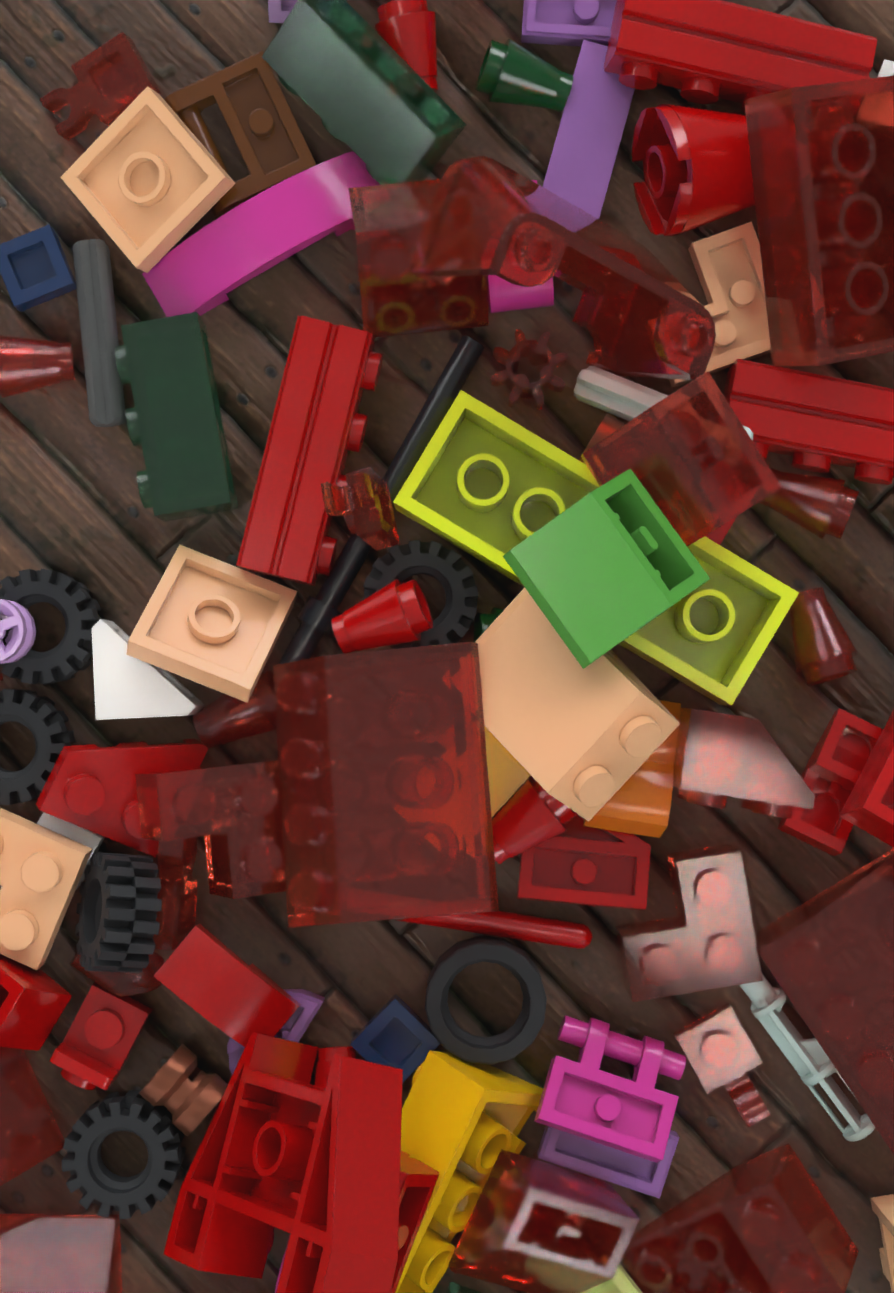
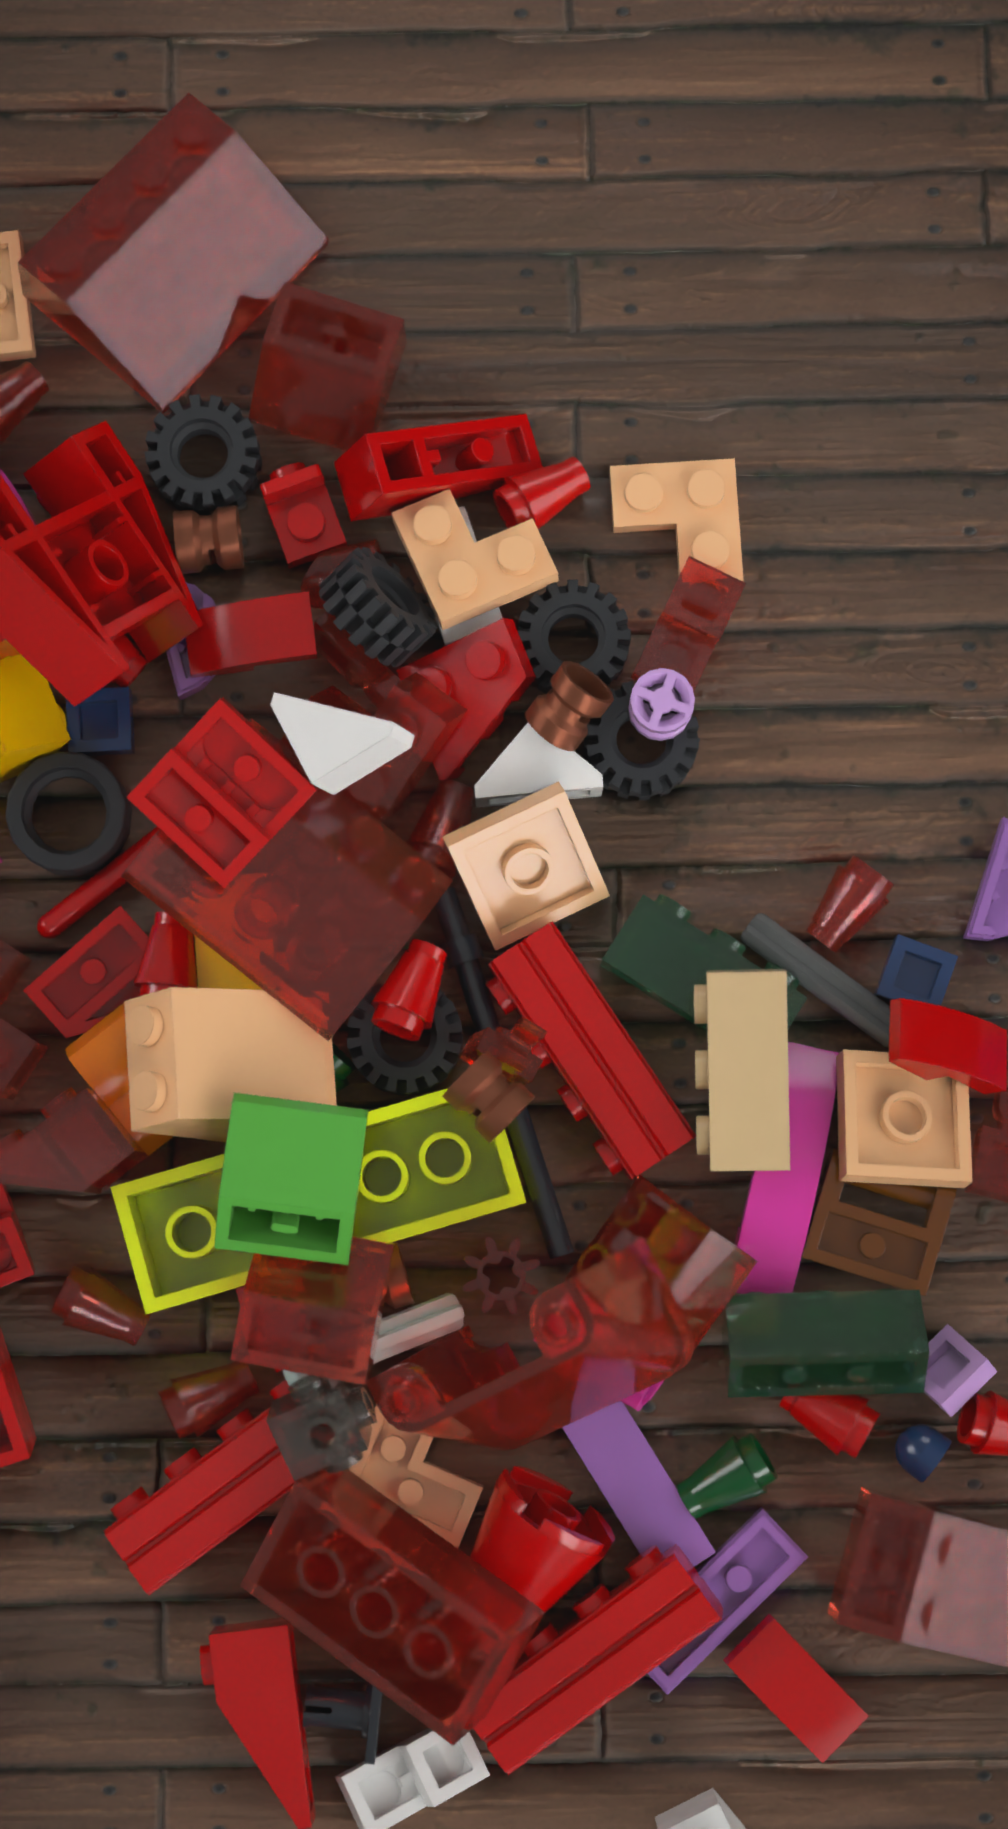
camera: 130 degrees right, 5 degrees down
none -> red slope [126,697,319,889]
none -> clear smoke brick [266,1370,377,1481]
none -> white slope [270,692,415,795]
none -> copper wheel [442,1050,535,1143]
none -> copper wheel [525,661,614,751]
none -> tan brick [694,969,790,1171]
none -> red slope [889,998,1007,1095]

